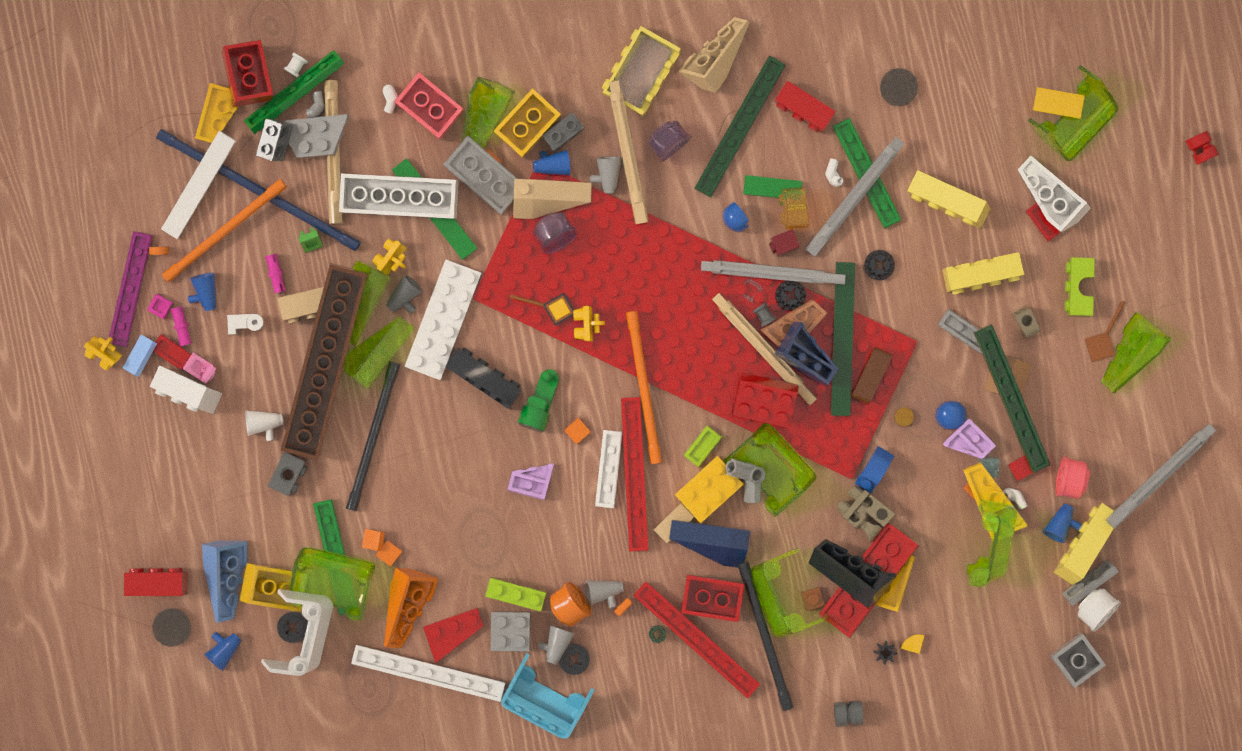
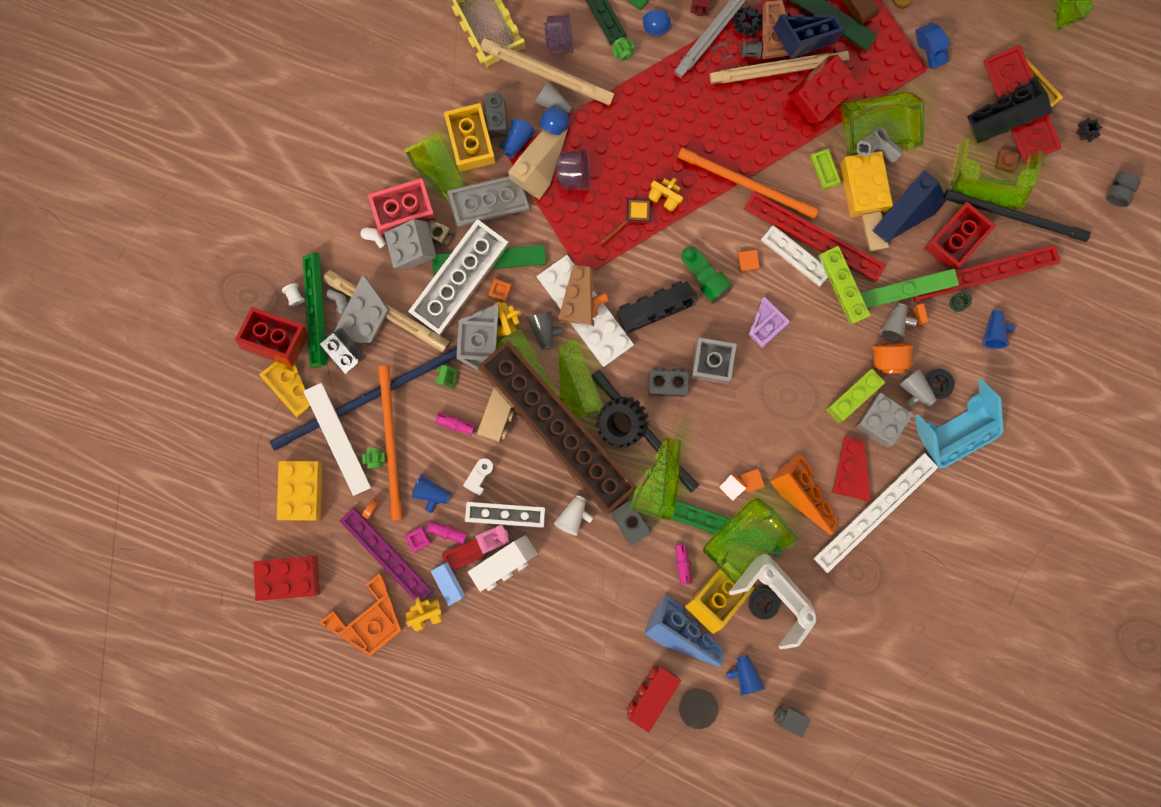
camera: 60 degrees left, 5 degrees down
dark tan hips [836,486,895,542] -> none
yellow tile [901,634,925,654] -> none
none -> red brick [253,556,320,601]
none -> yellow brick [277,461,323,521]
none -> orange wing [319,573,402,656]
none -> bright green gear [362,448,387,469]
none -> light grey brick [384,219,436,270]
none -> dark tan leg [428,220,455,249]
none -> light grey wing [456,305,499,372]
none -> white brick [465,502,545,528]
none -> orange tile [488,278,512,303]
none -> blue hair [540,107,570,135]
none -> medium nougat wing [558,265,594,327]
none -> orange arm [592,293,608,318]
none -> black tyre [596,397,649,448]
none -> bright green gear [612,37,635,61]
none -> clear neon green wedge [629,437,681,520]
none -> dark grey brick [648,368,688,397]
none -> dark pink pin [674,544,692,585]
none -> light grey brick [691,338,737,384]
none -> dark grey brick [774,703,811,738]
none -> lime brick [818,246,871,324]
none -> bright green piece [860,269,959,308]
none -> blue piece [982,310,1015,349]

